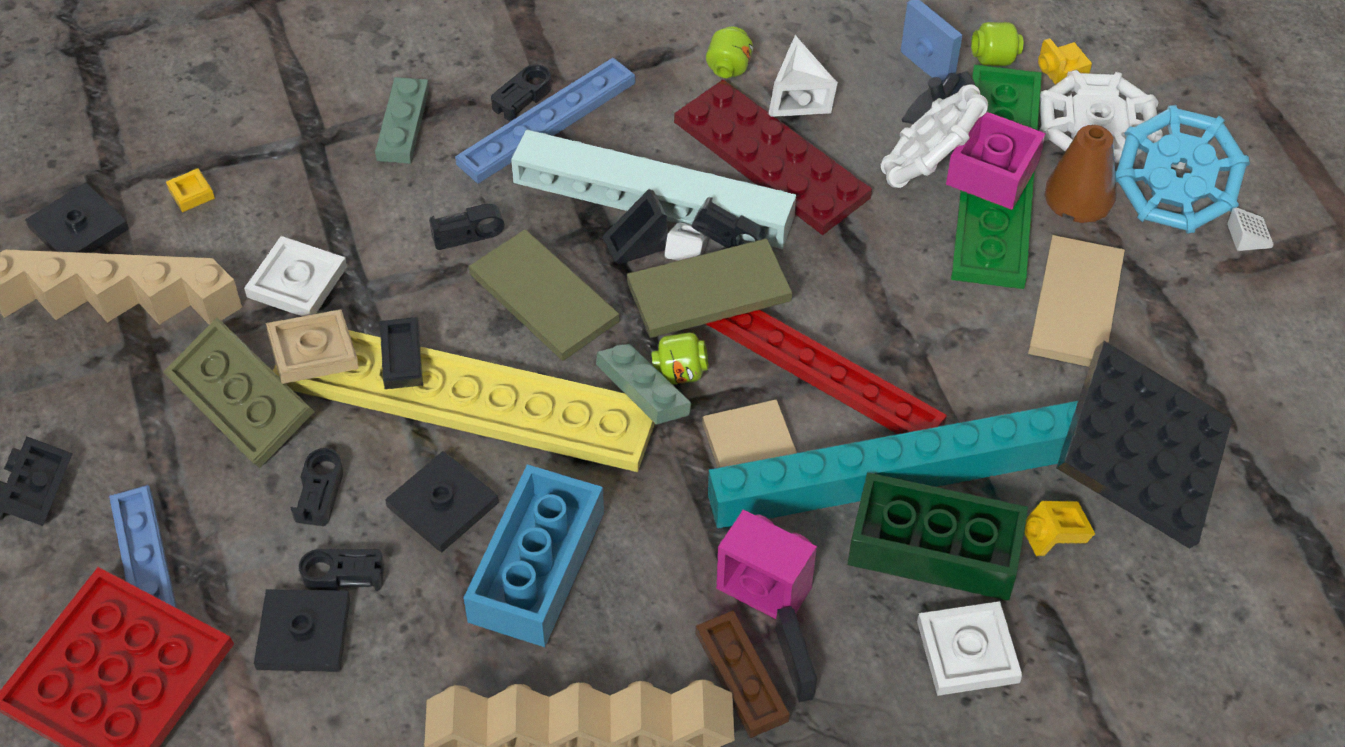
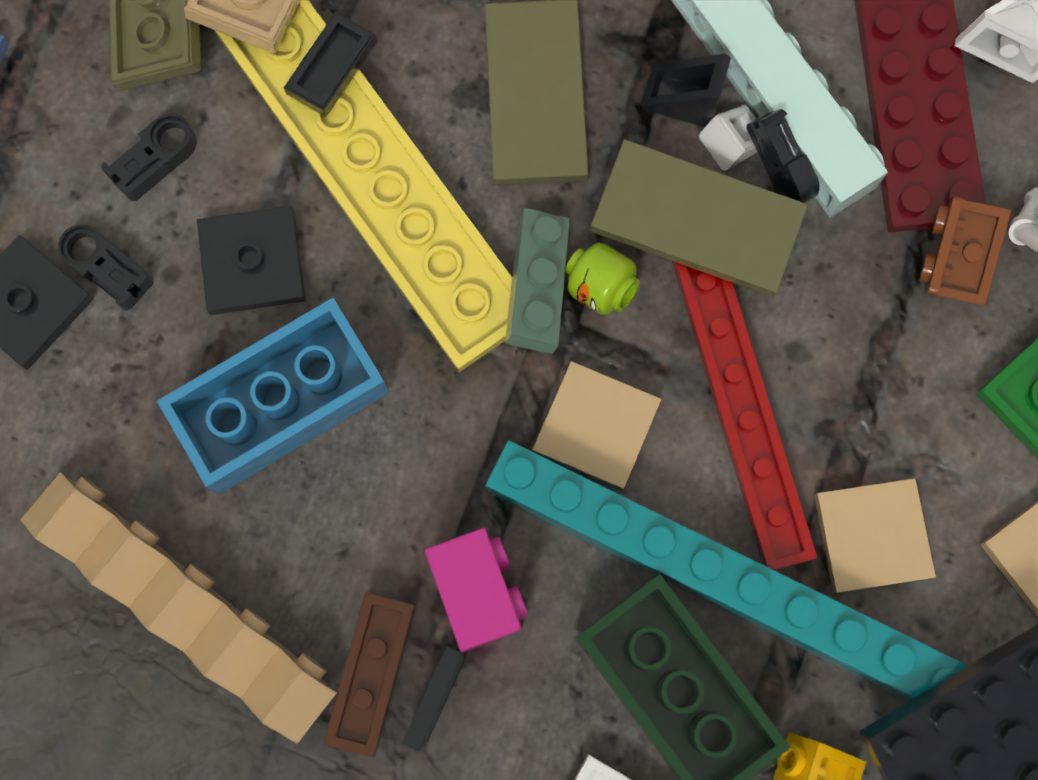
camera: 40 degrees right, 25 degrees up
none -> tan tile [814,478,936,593]
none -> dark orange bracket [919,196,1012,306]

